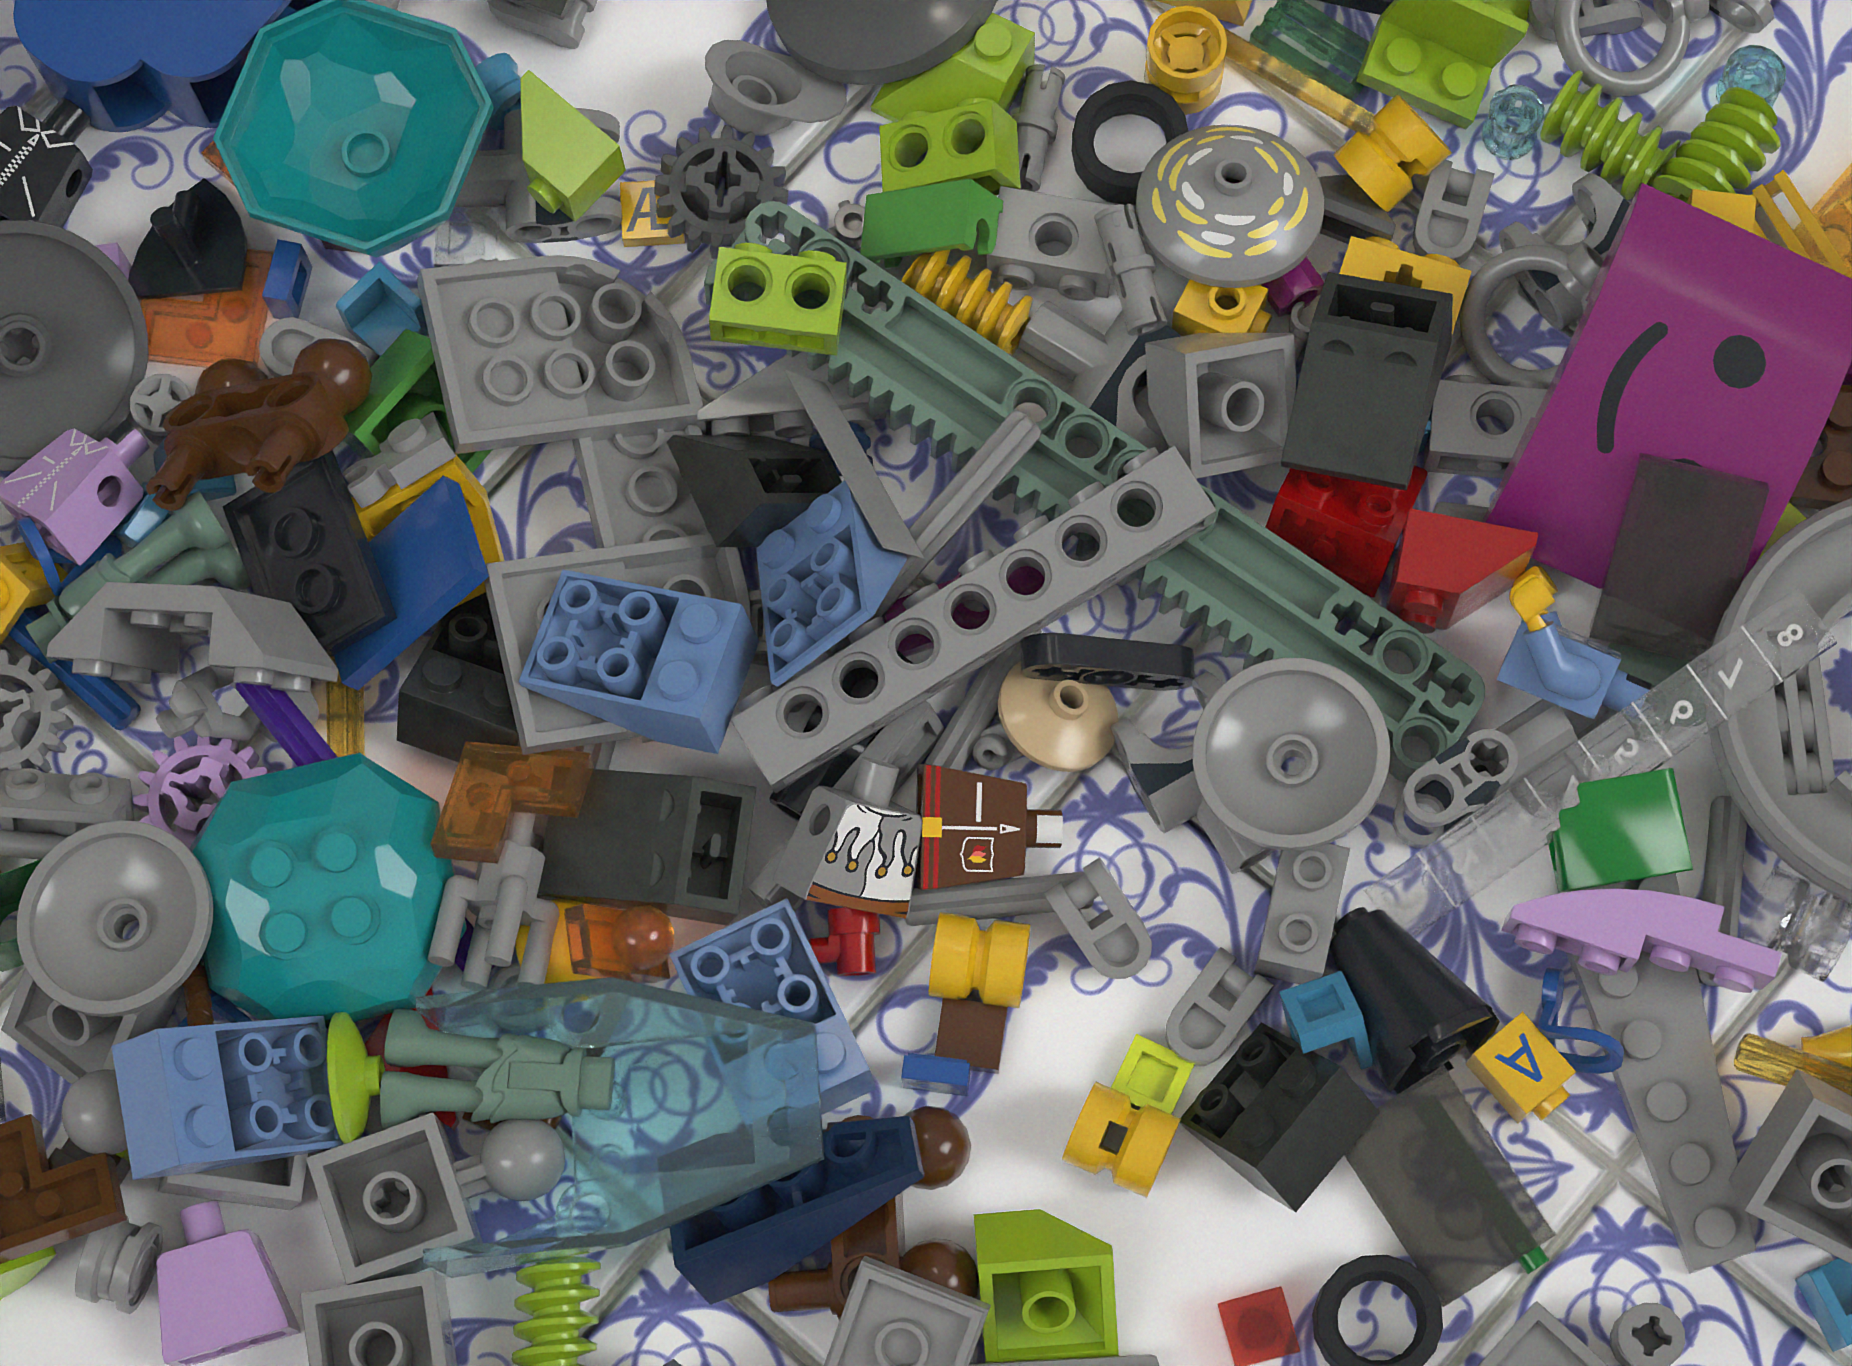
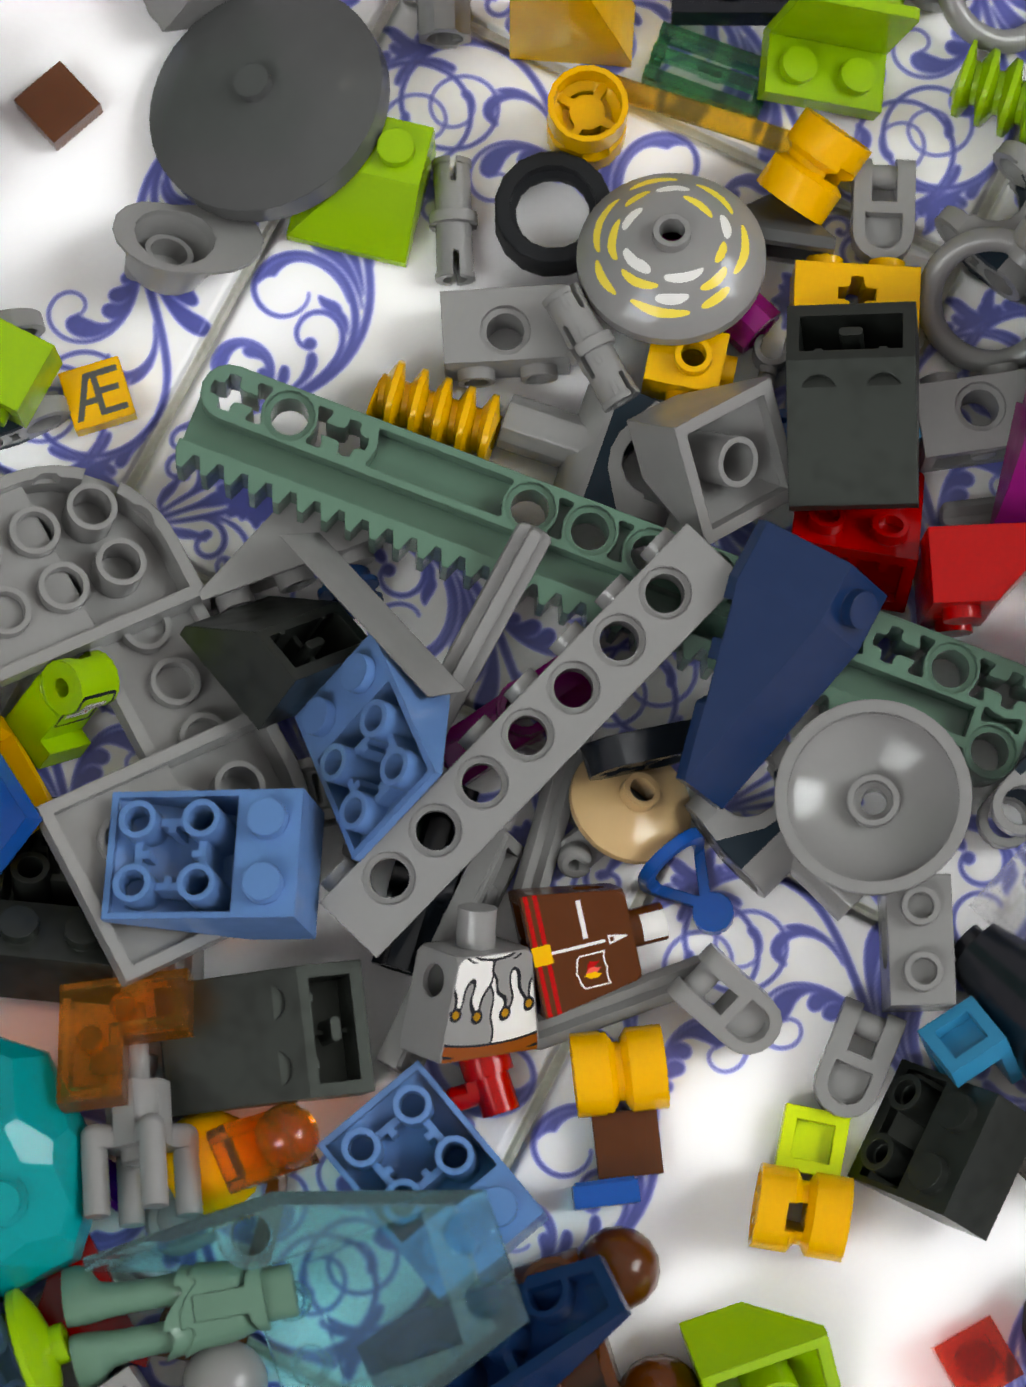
camera: 20 degrees left, 5 degrees up
dark grey gear [654,125,789,259] -> none
lime brick [709,243,847,356] -> none
light grey piece [827,200,865,251] -> none
bright green hinge [860,179,1004,269] -> none
lime brick [879,98,1021,195] -> none
clear light blue bush [1482,84,1545,160] -> none
none -> lime leg [5,650,120,770]
none -> blue piece [638,827,734,935]
none -> dark blue wedge [676,519,887,809]

